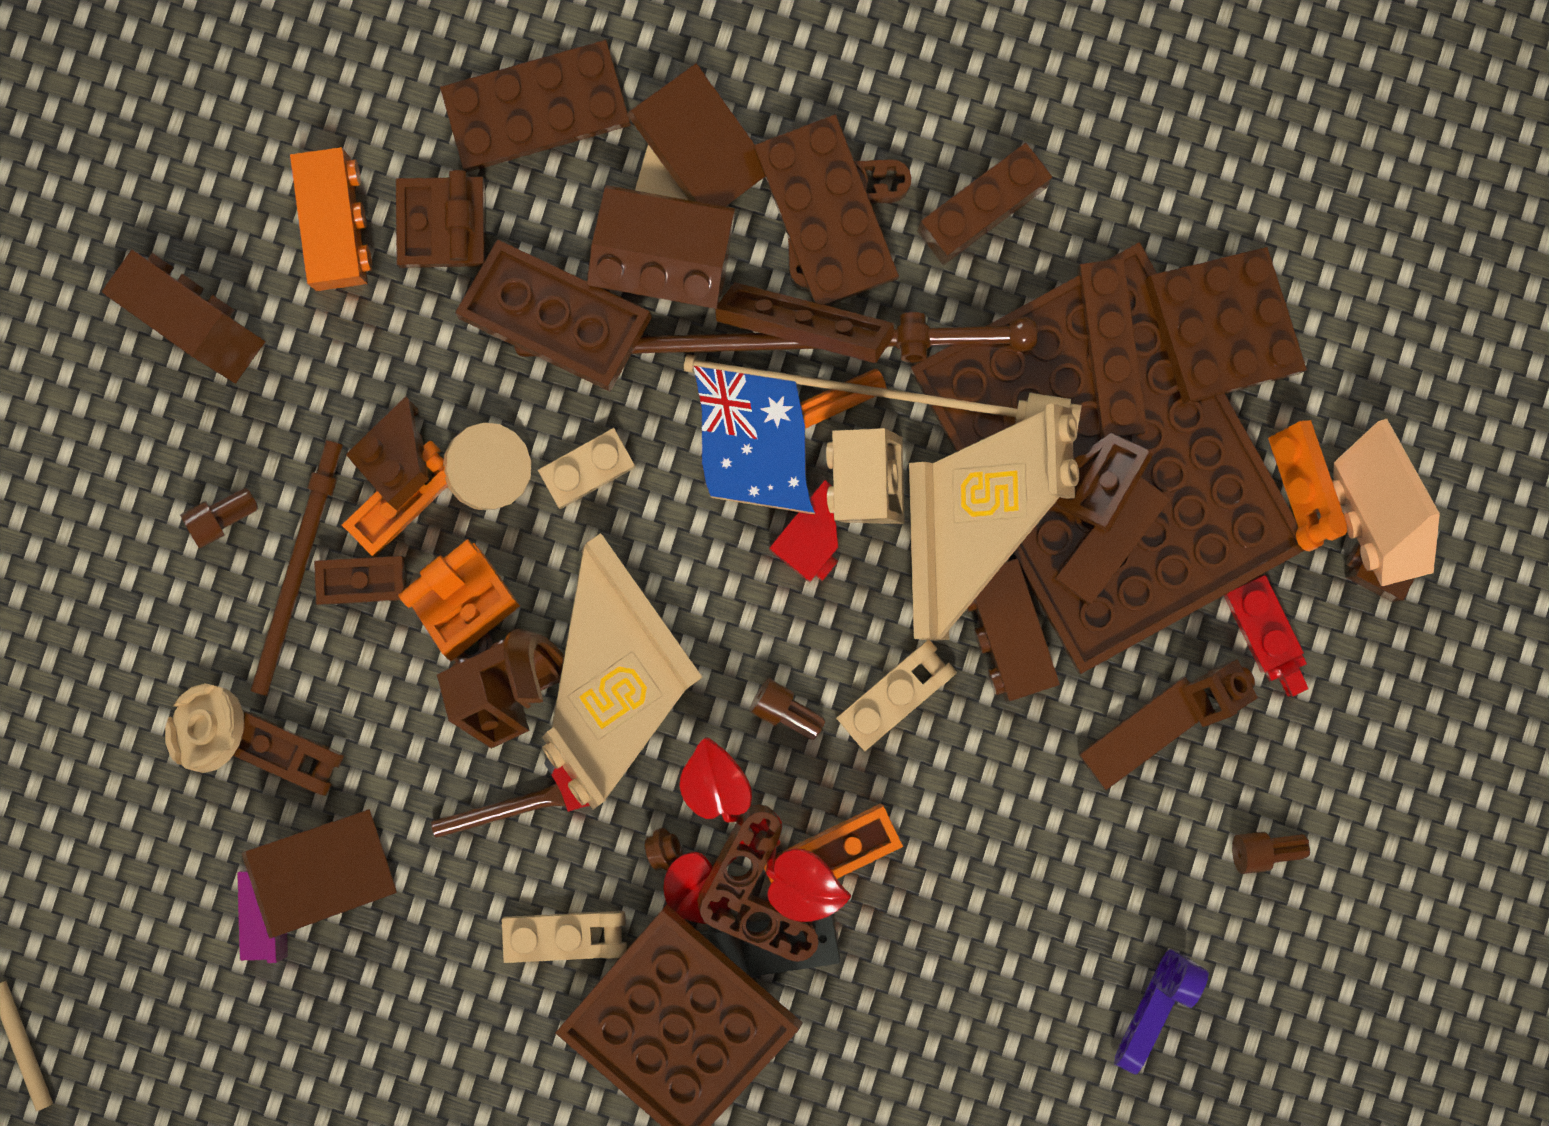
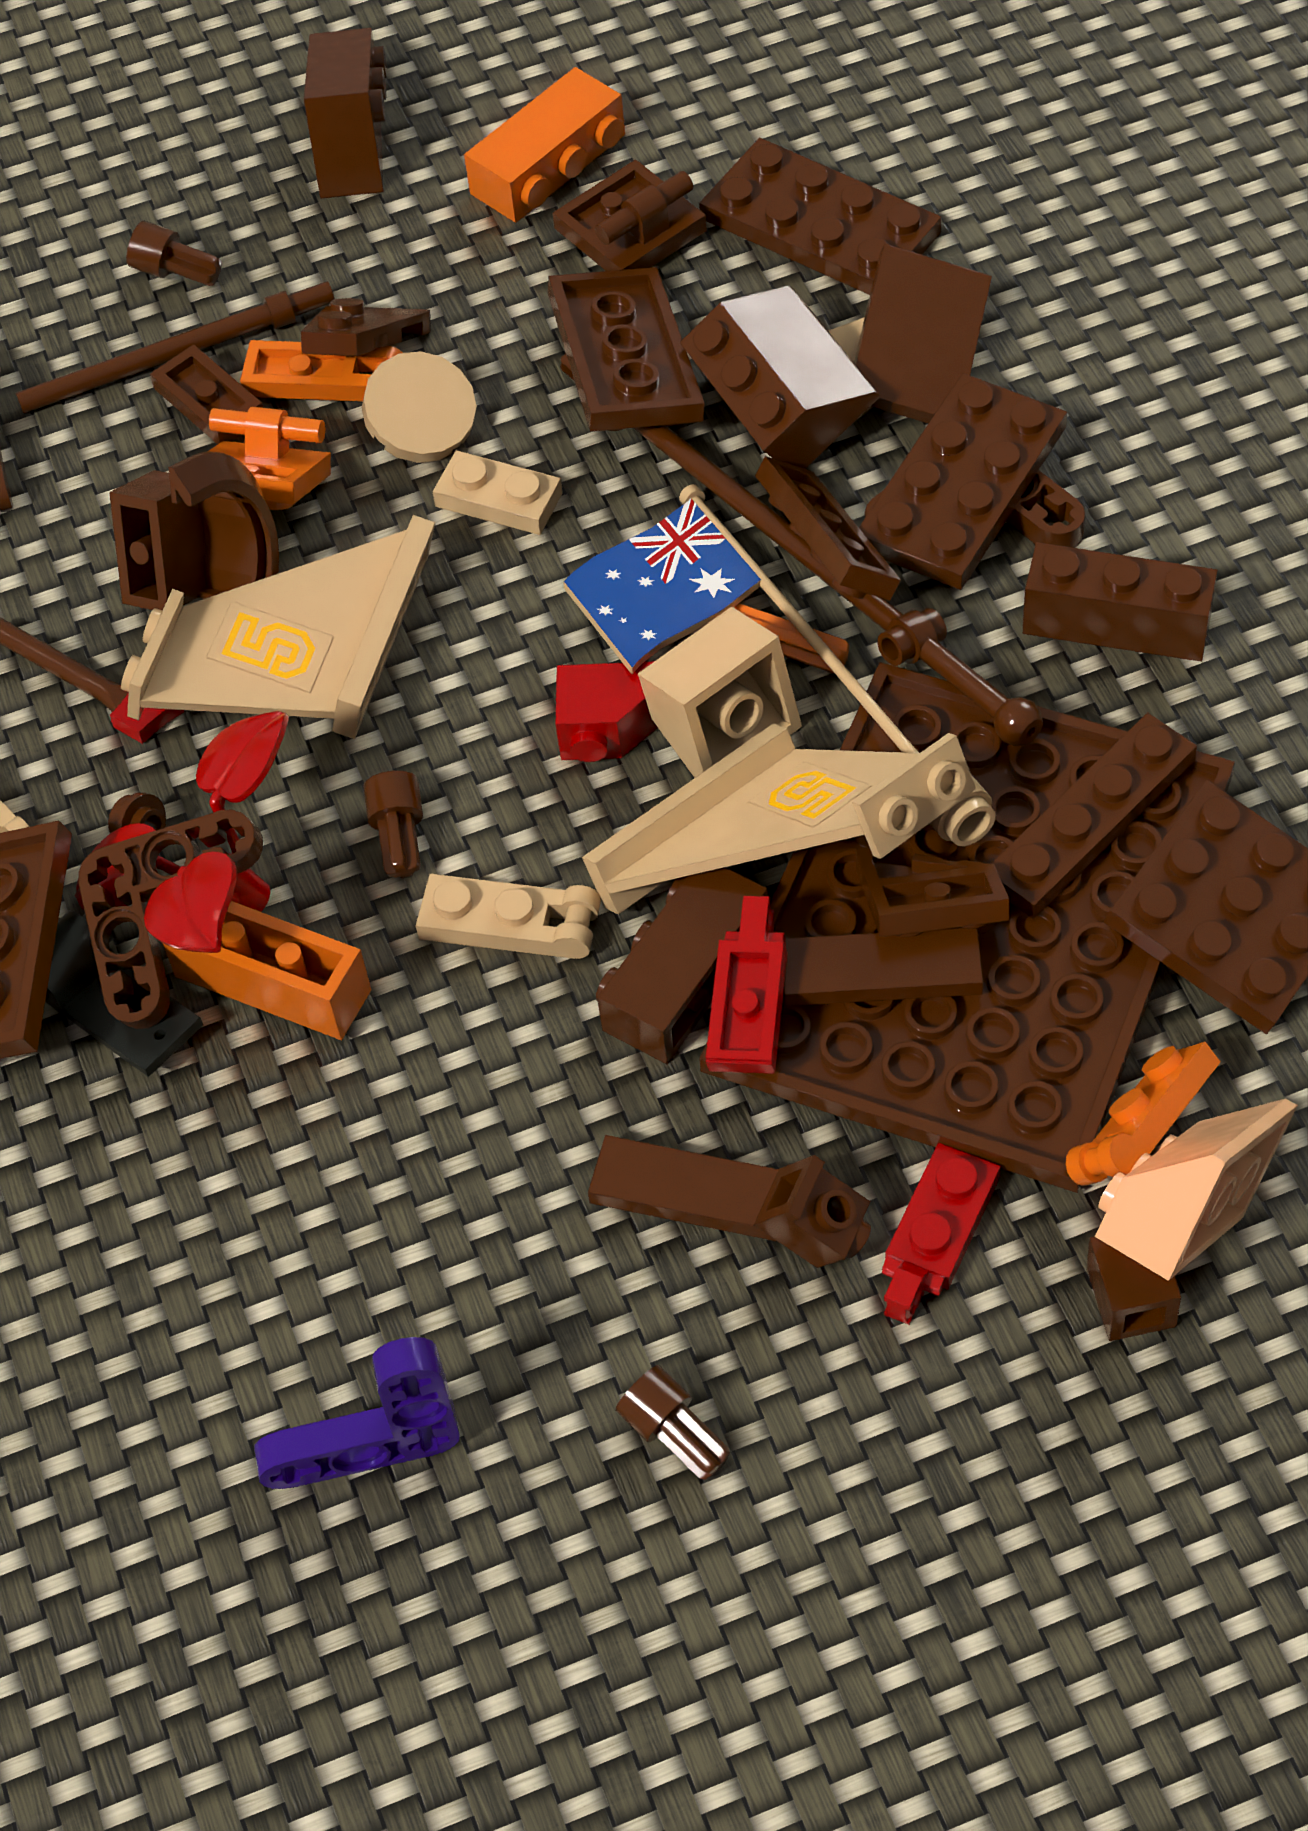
camera: 55 degrees right, 30 degrees down
none -> red hinge [706,896,788,1074]

